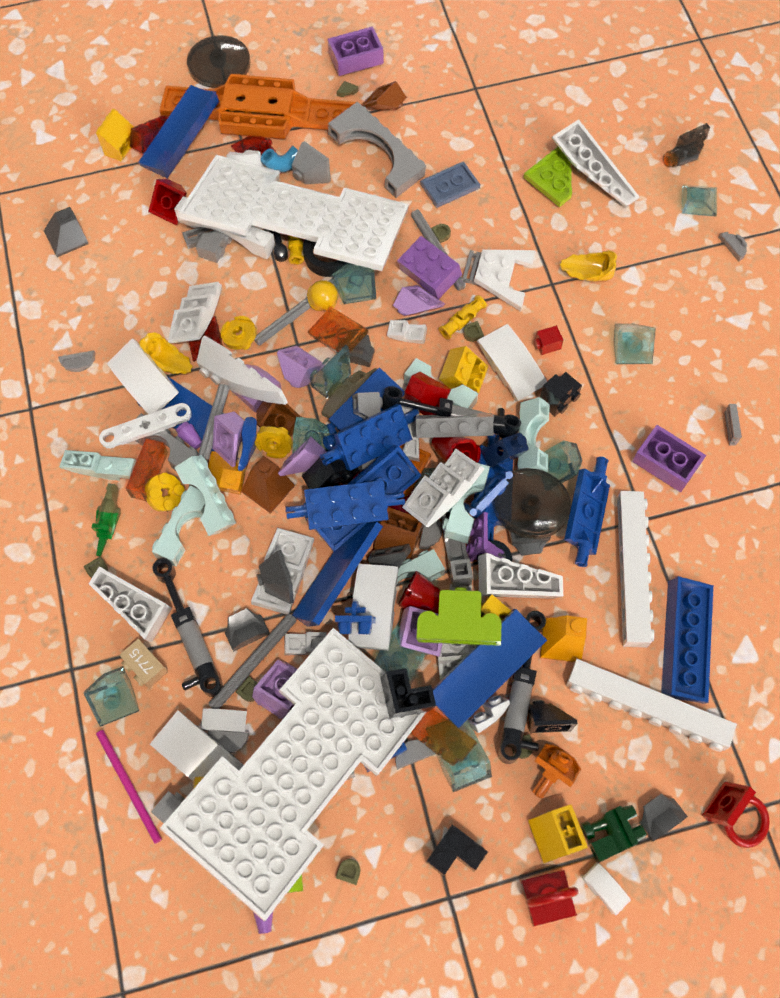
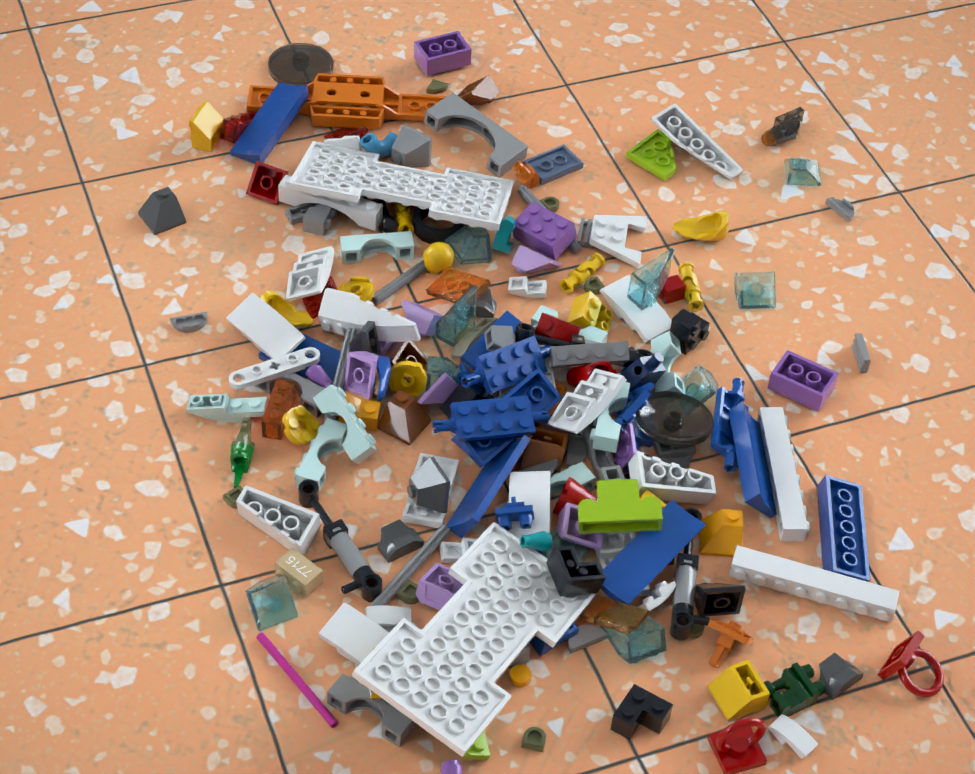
camera: 10 degrees left, 20 degrees down
none -> light aqua arch [340,231,414,264]
none -> dark grey slope [349,321,381,356]
none -> teal leg [492,216,517,254]
none -> light orange tile [509,664,532,687]
none -> orange hips [512,160,540,188]
none -> teal cone [520,531,552,552]
none -> clear light blue slope [627,248,675,310]
none -> yellow piece [678,262,704,312]
none -> blue arch [728,401,777,518]

